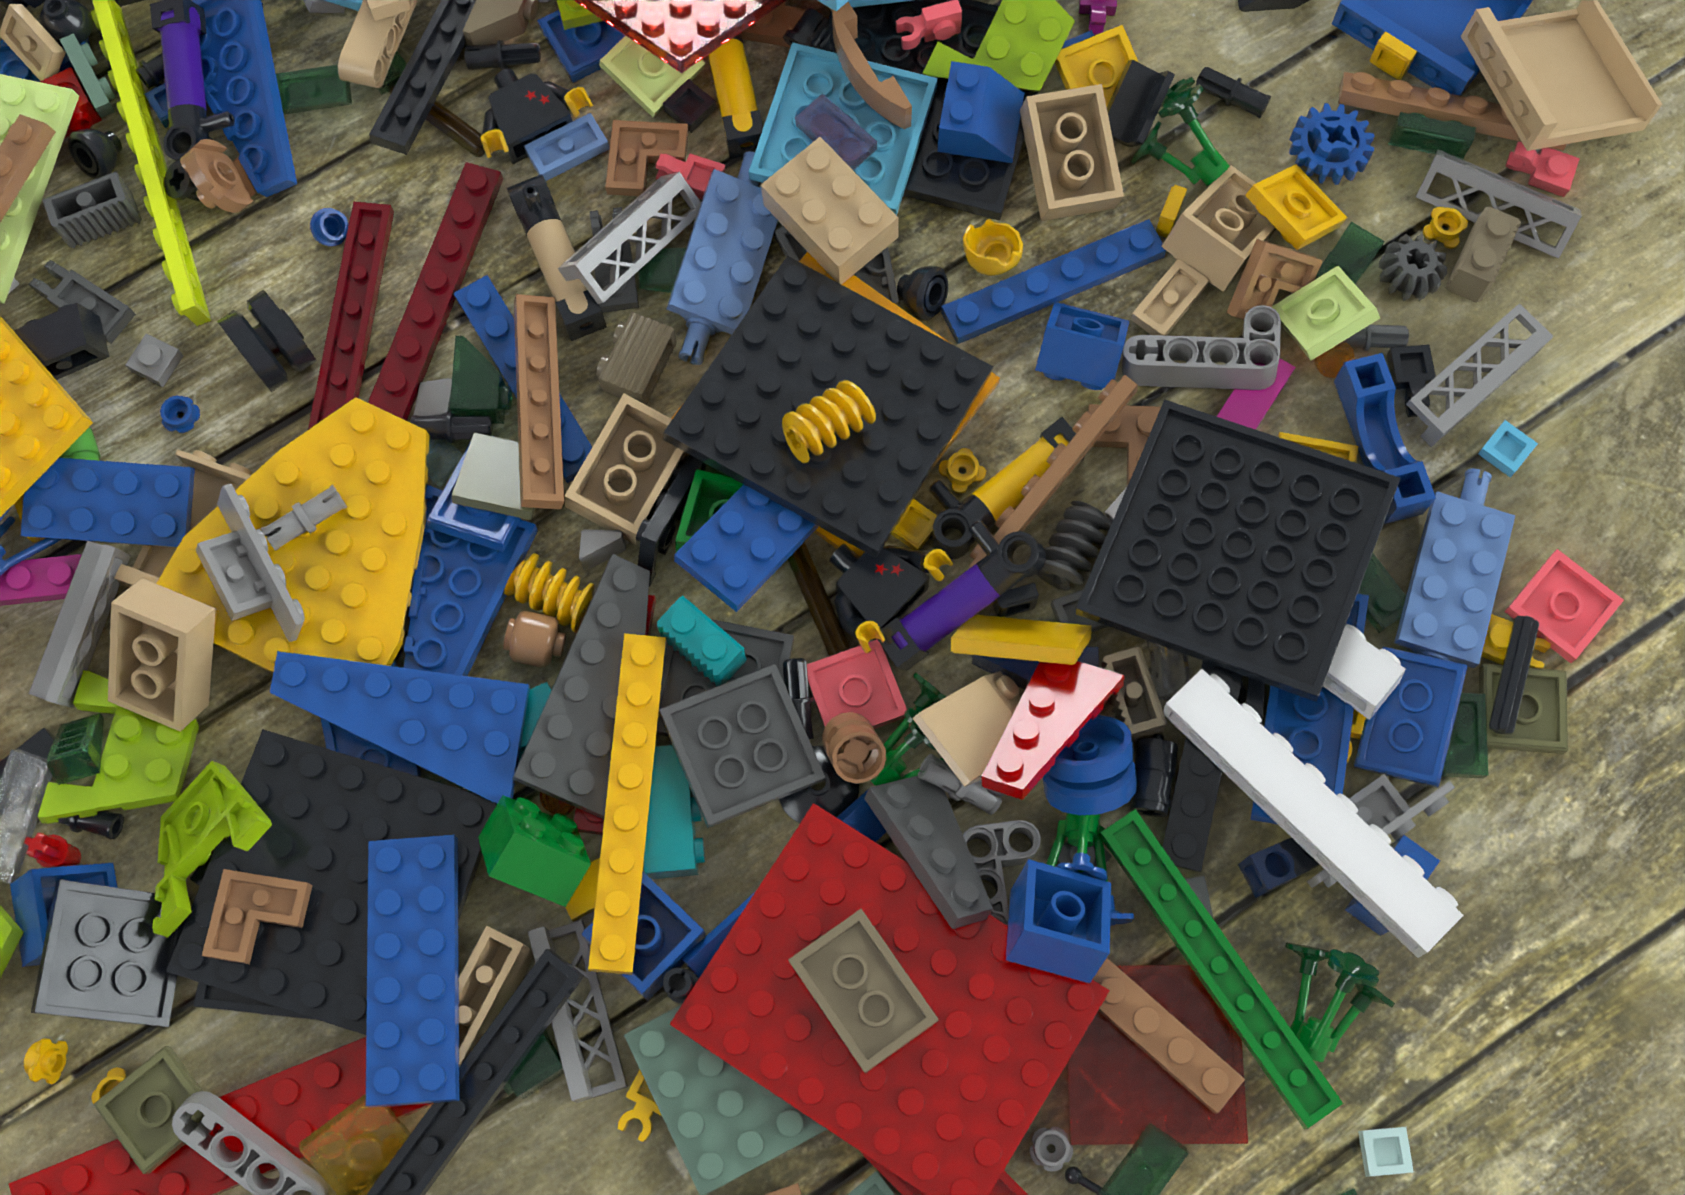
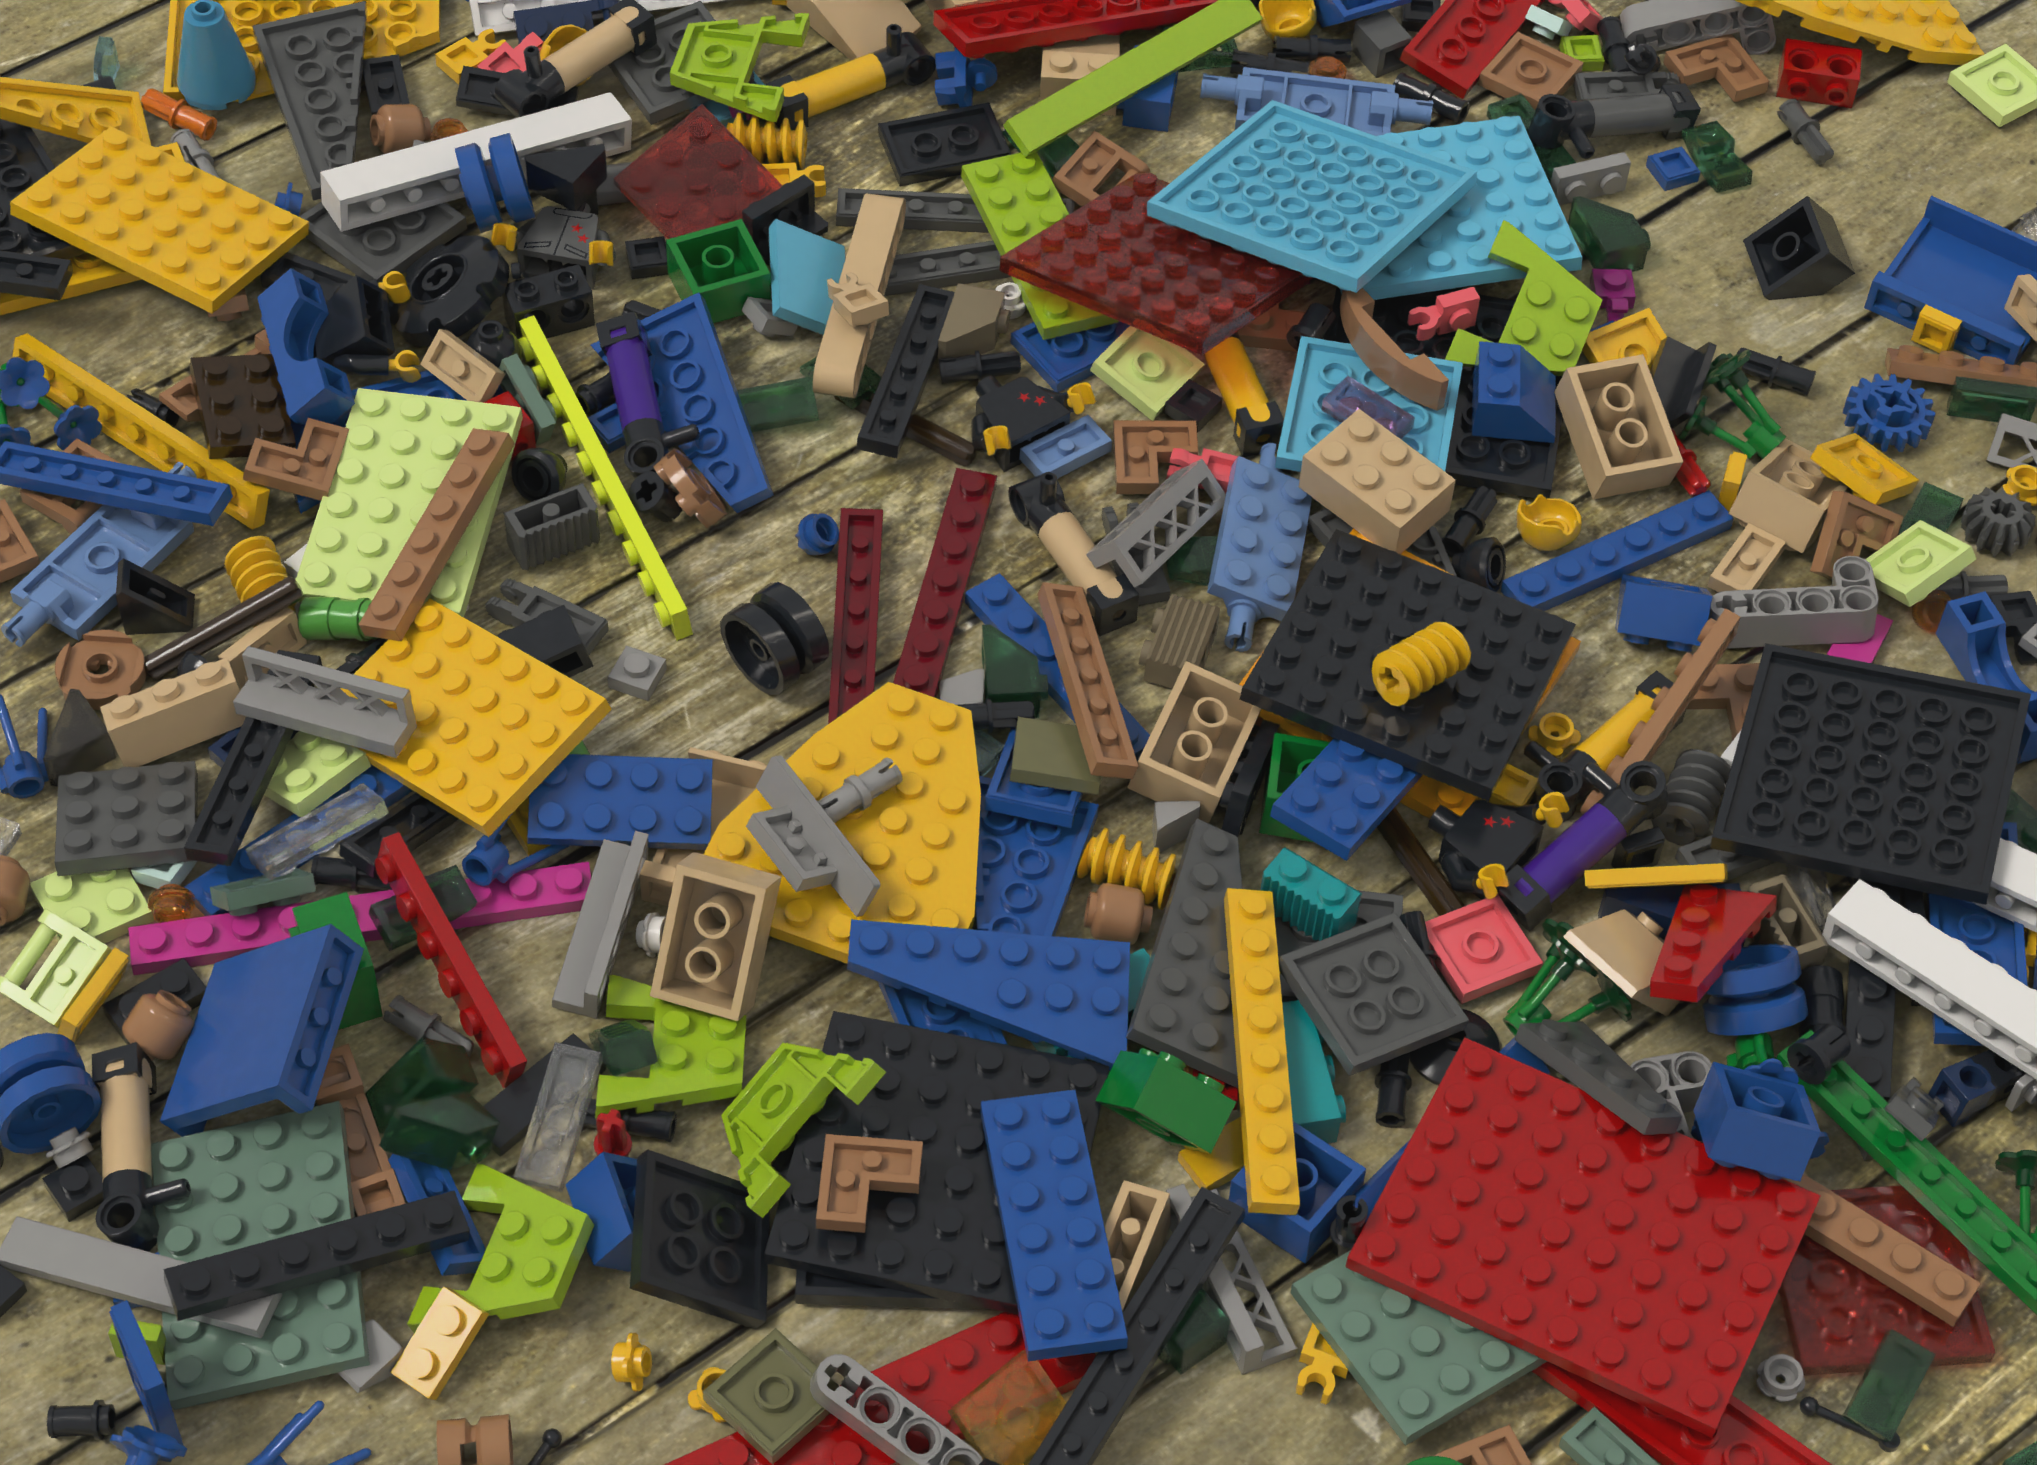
camera: 10 degrees left, 20 degrees down
blue plate [160,396,200,433] -> none
dark tan plate [788,909,939,1074] -> none
medium nougat wheel [822,712,886,784] -> none
light grey pin [918,754,1003,815] -> none
none -> black axle [1374,1052,1412,1128]
none -> black axle [1441,486,1497,557]
none -> red axle [1671,428,1711,497]
none -> black bush [1787,1024,1851,1085]
none -> dark grey hinge [1884,1077,1945,1141]

